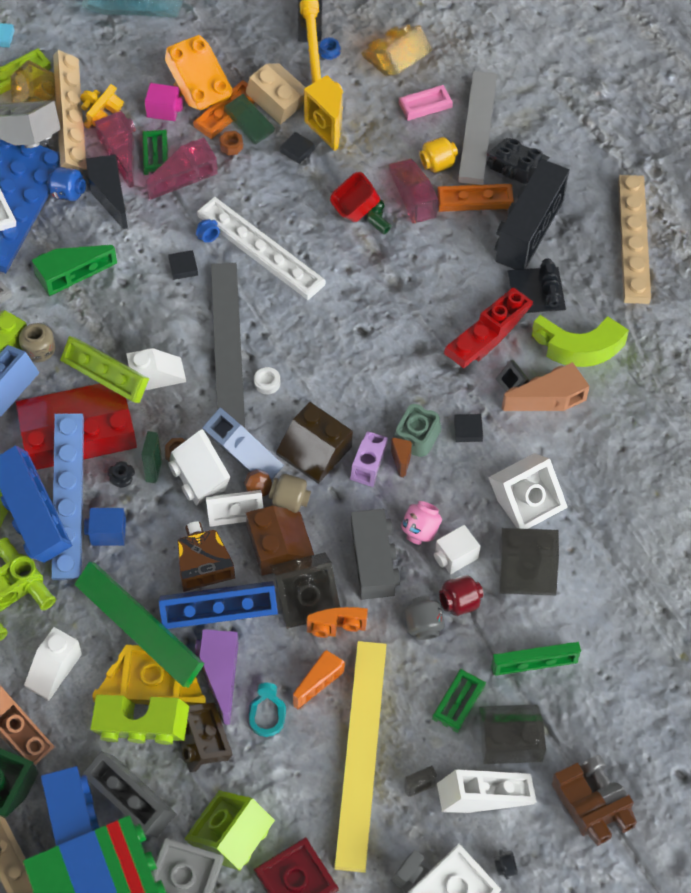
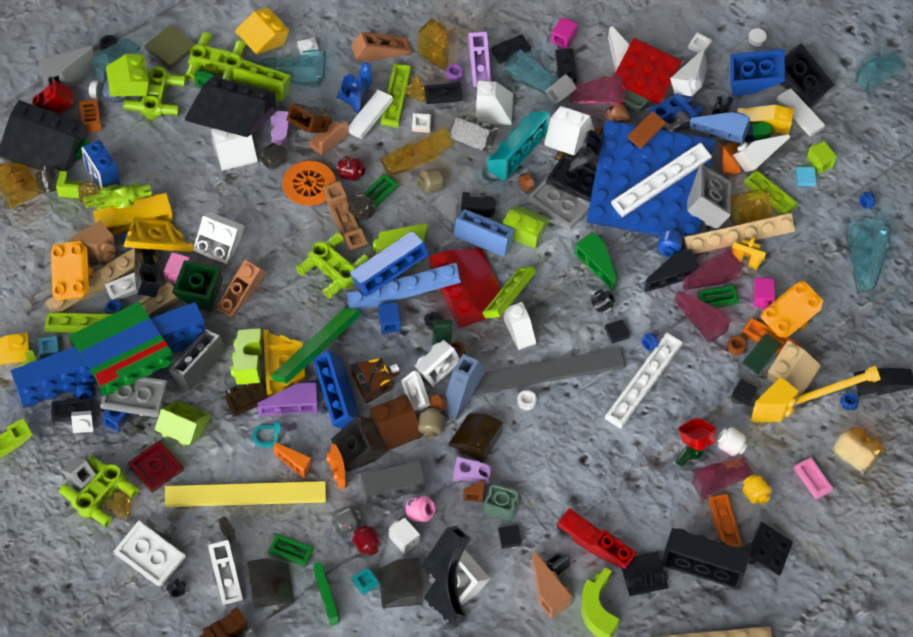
camera: 80 degrees right, 0 degrees up
dark tan head [19,323,56,363] -> none
white slope [24,627,82,701] -> none
light grey tile [458,71,497,185] -> none
none -> teal tile [351,567,380,596]
none -> black arch [422,526,471,624]
none -> black gear [592,289,615,314]
none -> white head [717,427,747,456]

